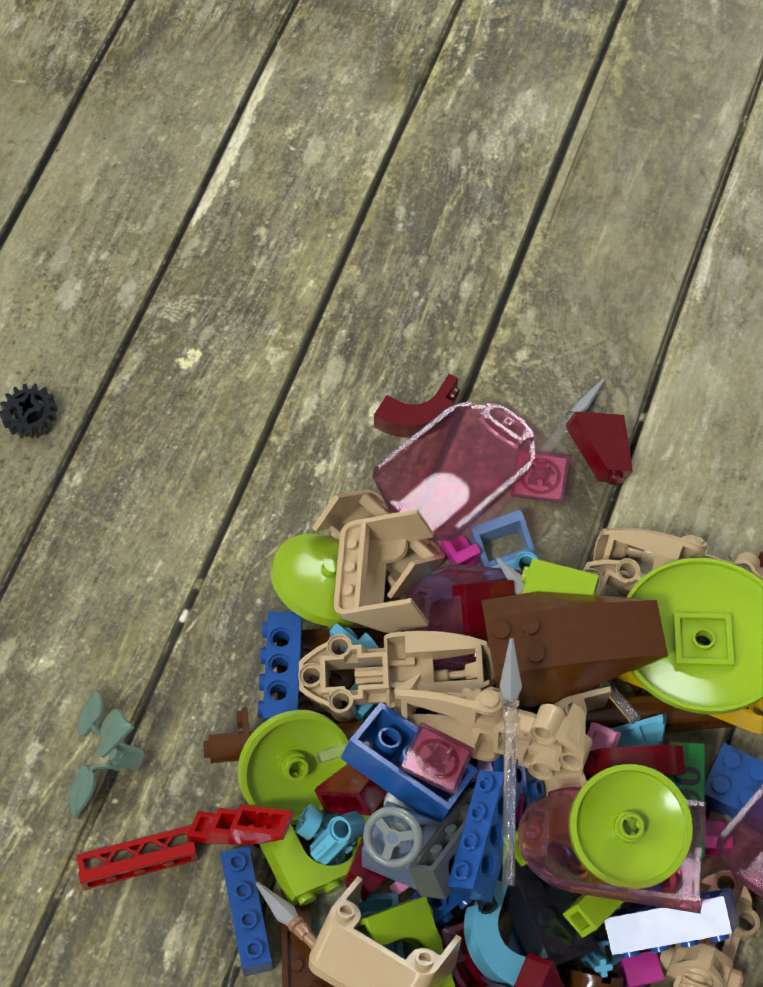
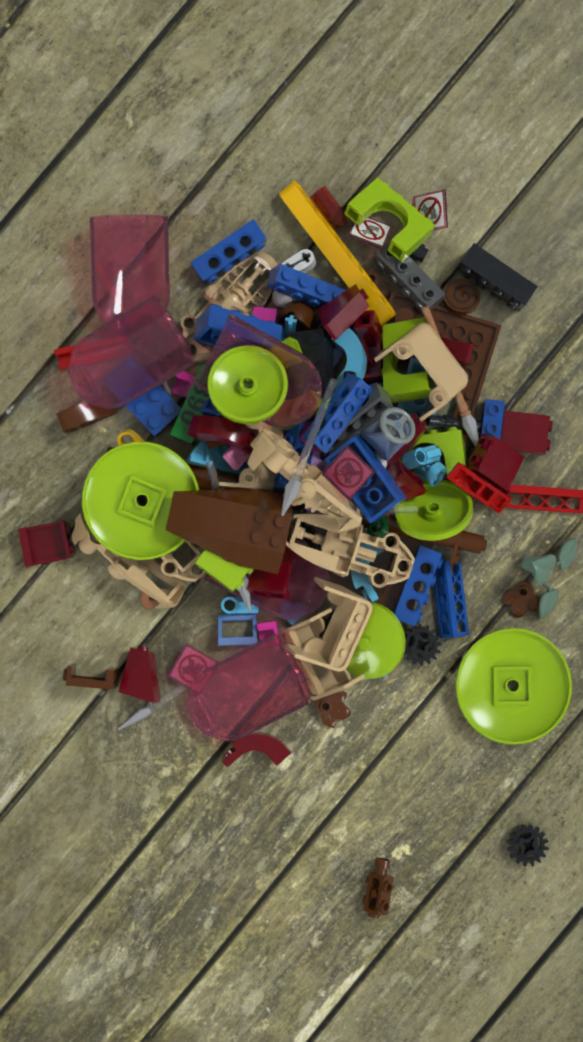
camera: 165 degrees left, 25 degrees up
none -> reddish brown panel [63,664,118,690]
none -> reddish brown plate [315,691,351,728]
none -> reddish brown brick [362,857,394,918]
none -> dark green tile [368,516,389,538]
none -> black gear [404,624,442,666]
none -> black pin [425,414,482,432]
none -> blue fence [434,559,469,638]
none -> lime dish [456,628,572,744]
none -> dark red panel [466,434,525,491]
none -> dark red brick [500,410,553,455]
none -> reddish brown plate [502,581,540,618]

